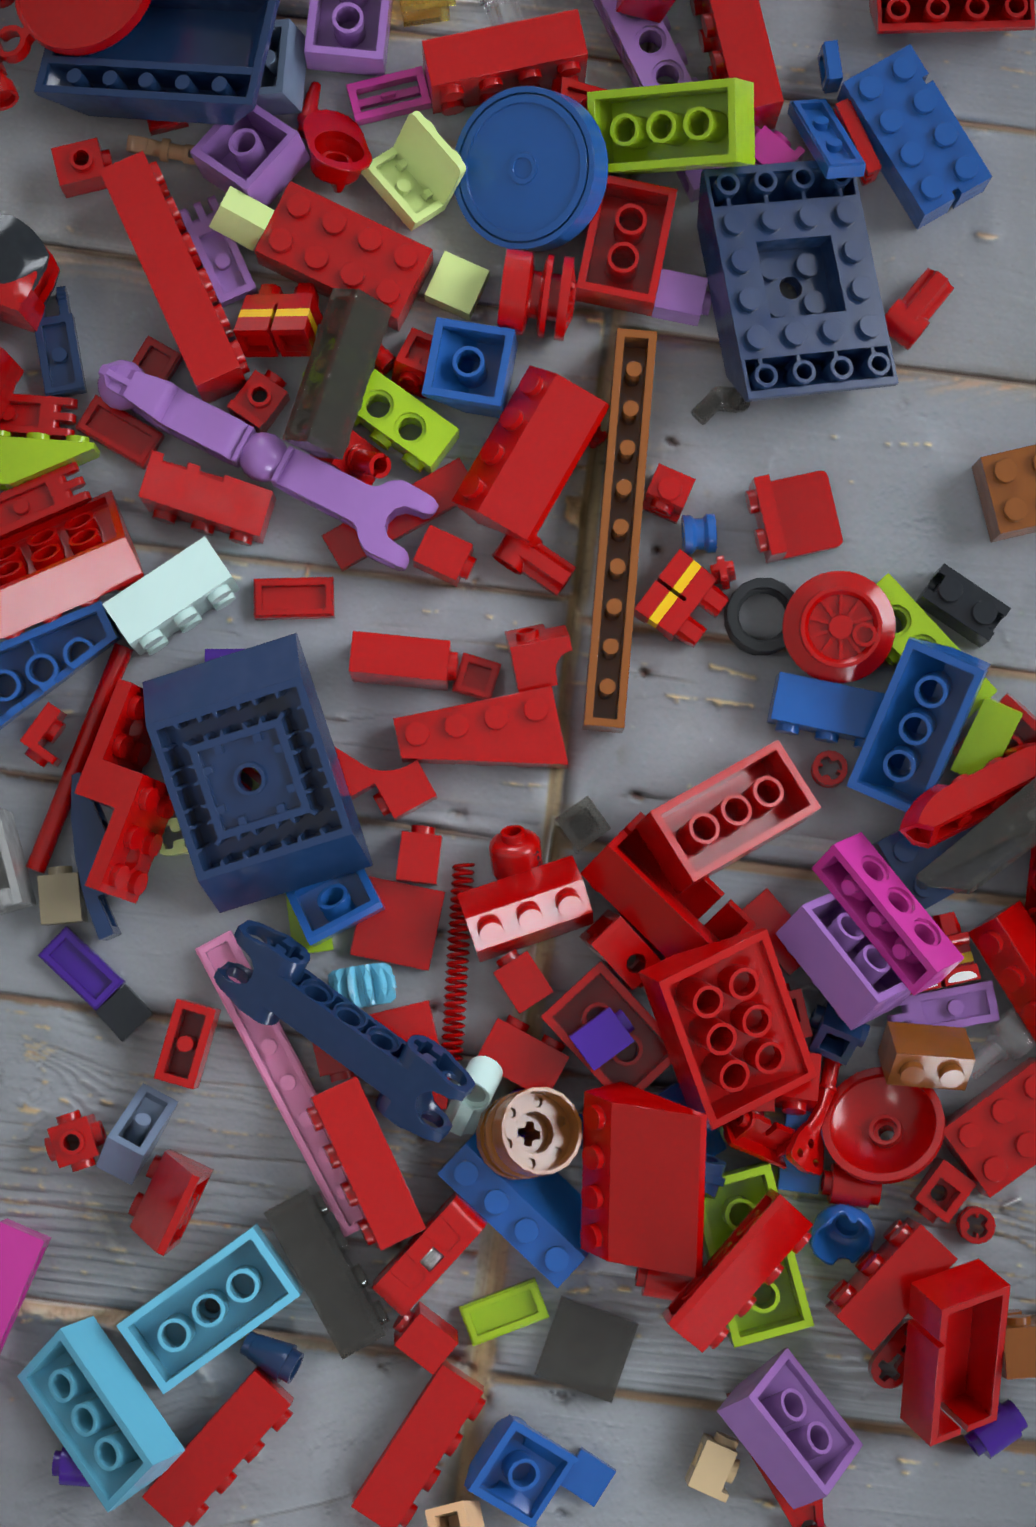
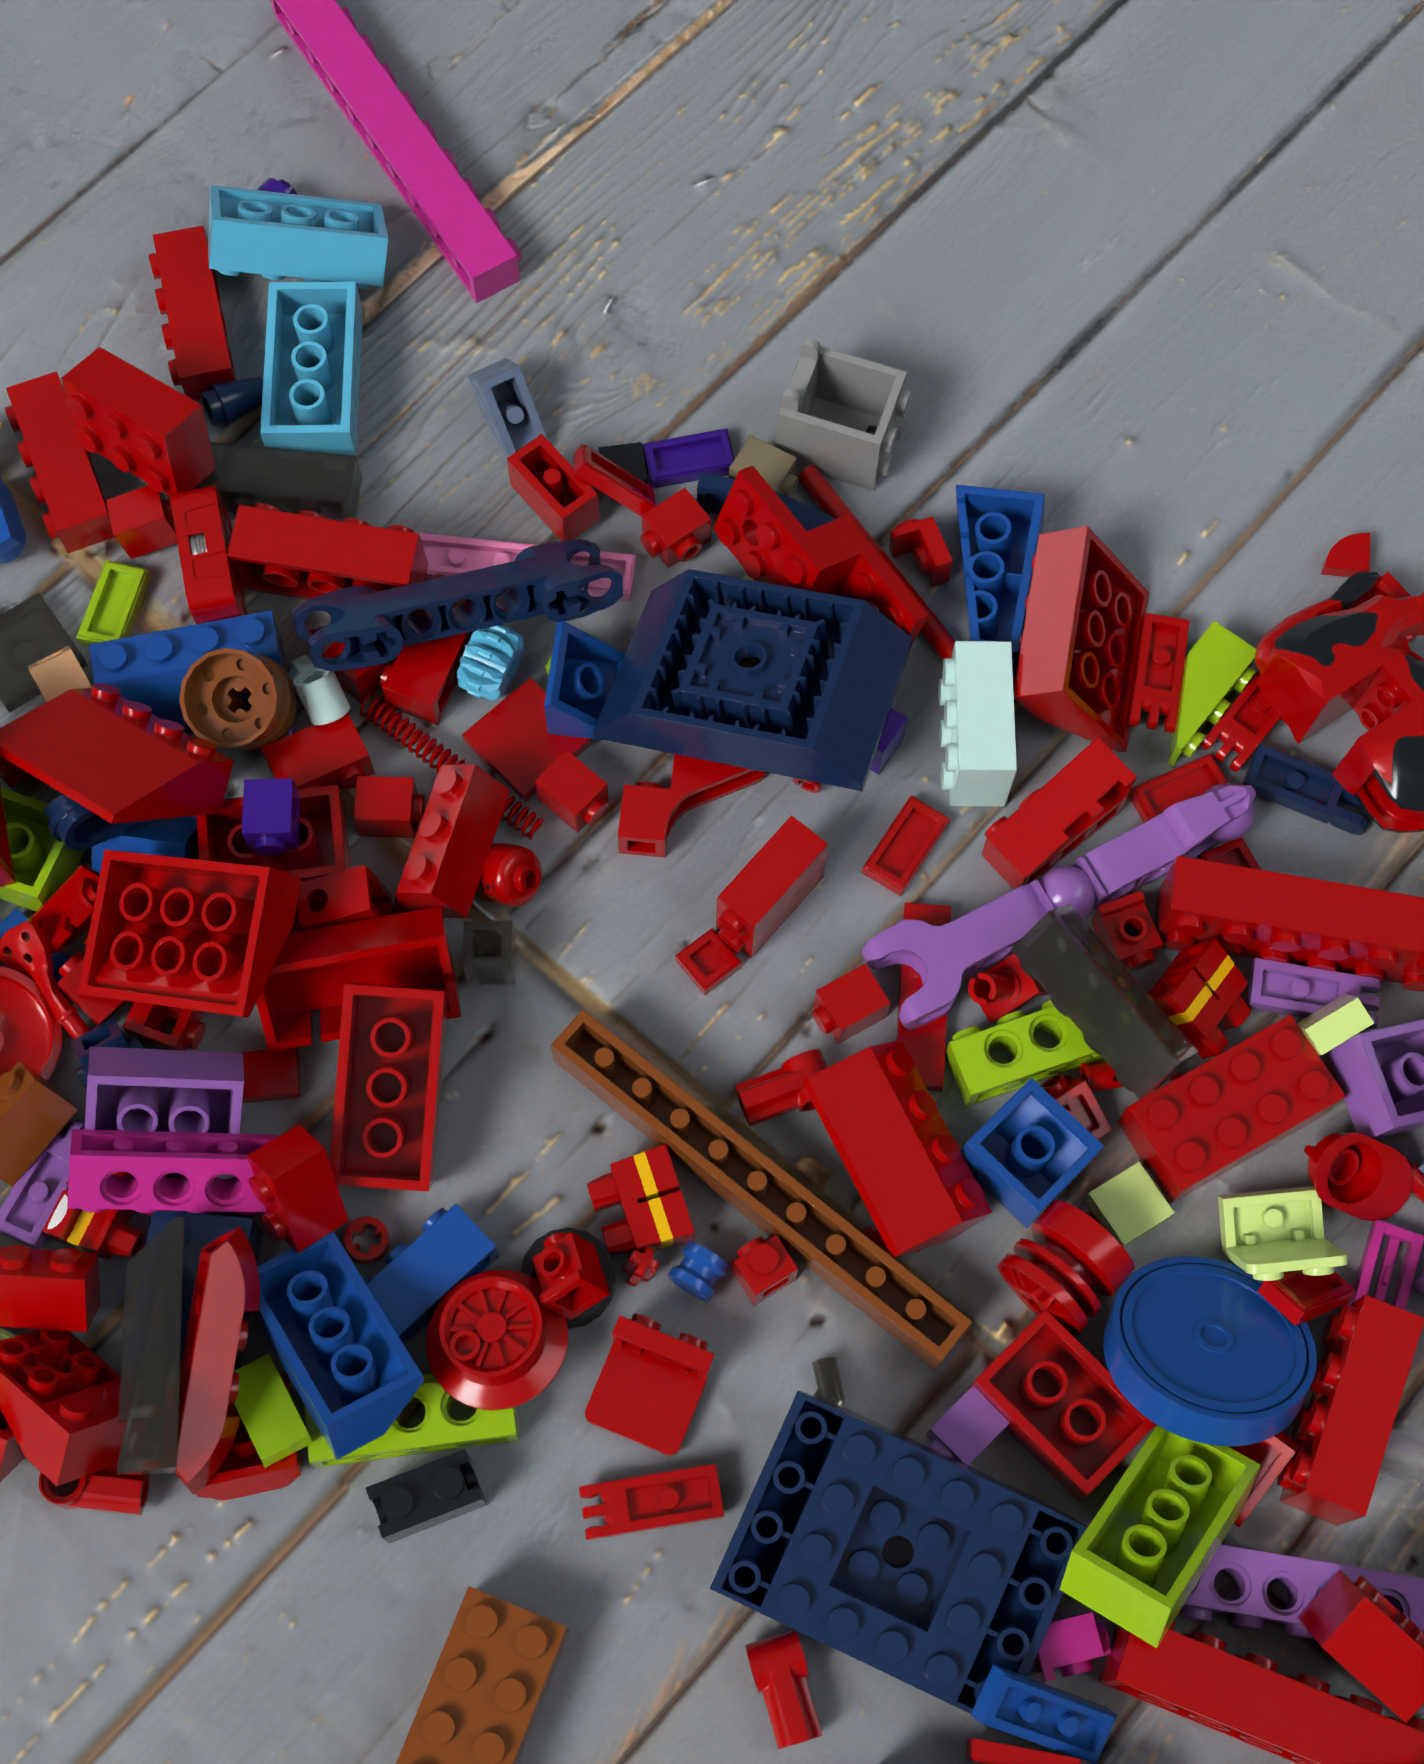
camera: 130 degrees right, 15 degrees down
red brick [44,1110,107,1172] -> none
red slope [128,1149,214,1256] -> none
red wedge [393,686,568,769] -> none
red brick [504,624,572,692] -> none
none -> light nougat brick [28,645,92,702]
none -> red brick [61,347,216,496]
none -> red brick [247,1124,349,1253]
none -> red brick [532,1232,610,1320]
none -> red tile [573,444,656,517]
none -> red hinge [579,1463,724,1541]
none -> red brick [640,488,711,568]
none -> red tile [1257,1270,1356,1326]

